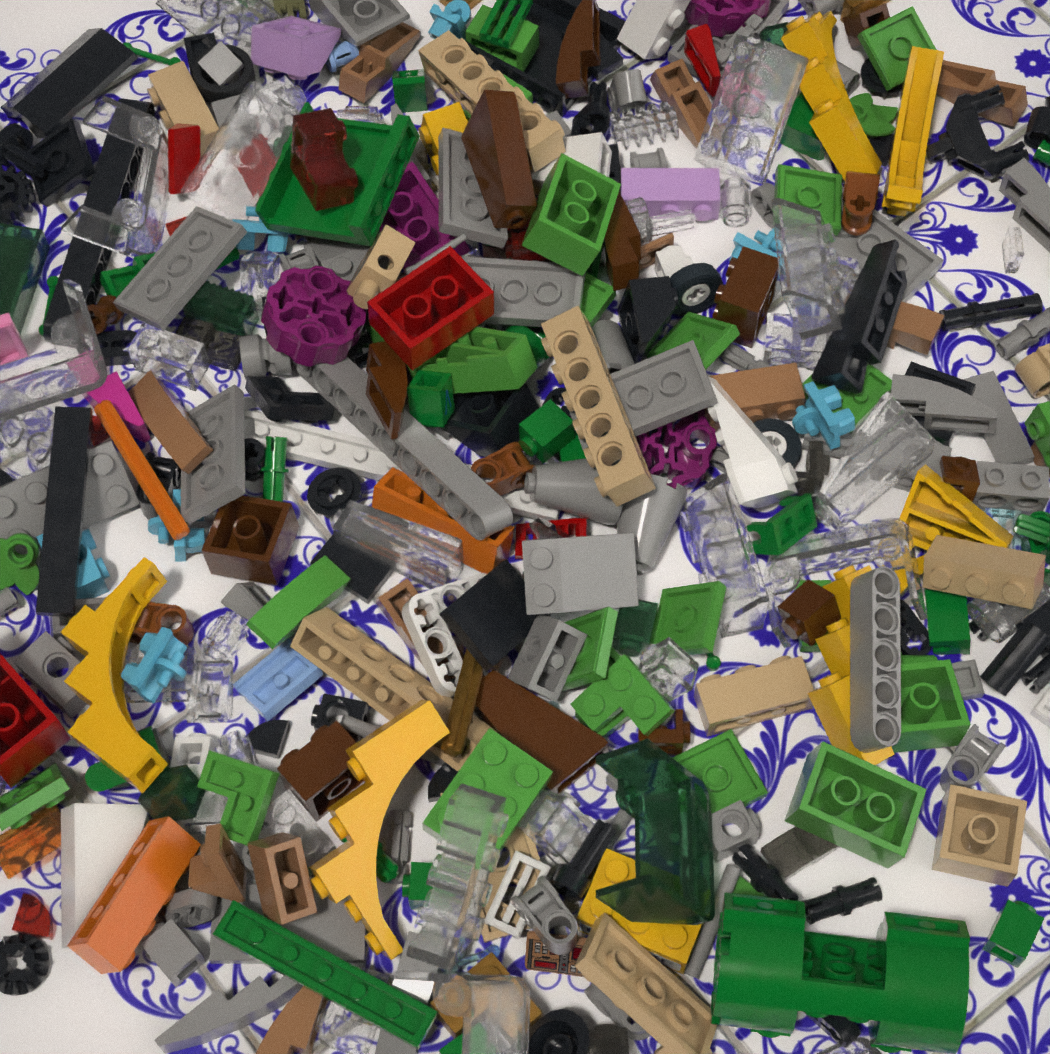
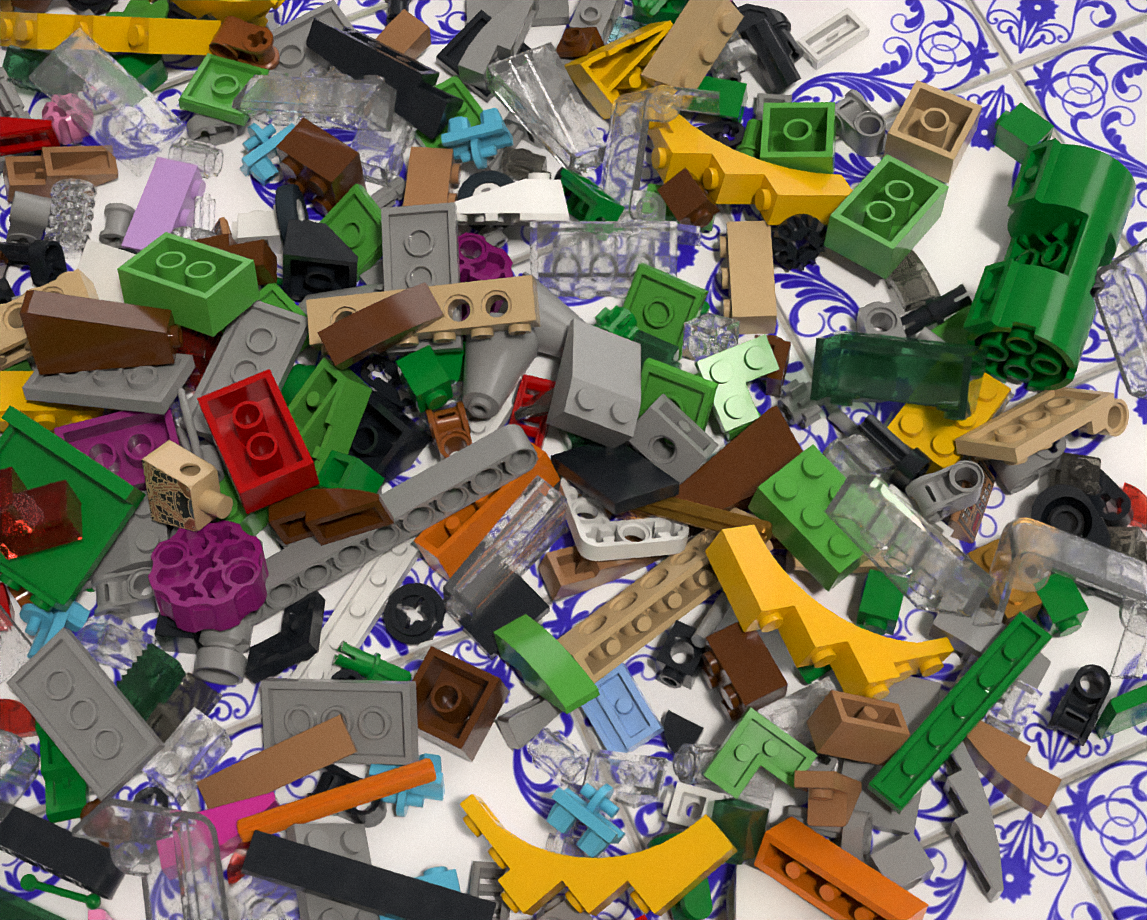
camera: 75 degrees left, 0 degrees up
dark orange piece [129,601,194,646] -> none
bright green tile [665,729,768,825] -> none
black pin [802,877,882,925] -> none
light grey beam [850,566,901,753] -> none
none -> reddish brown slope [317,282,445,370]
none -> green gear [593,305,640,342]
none -> black gear [772,214,826,271]

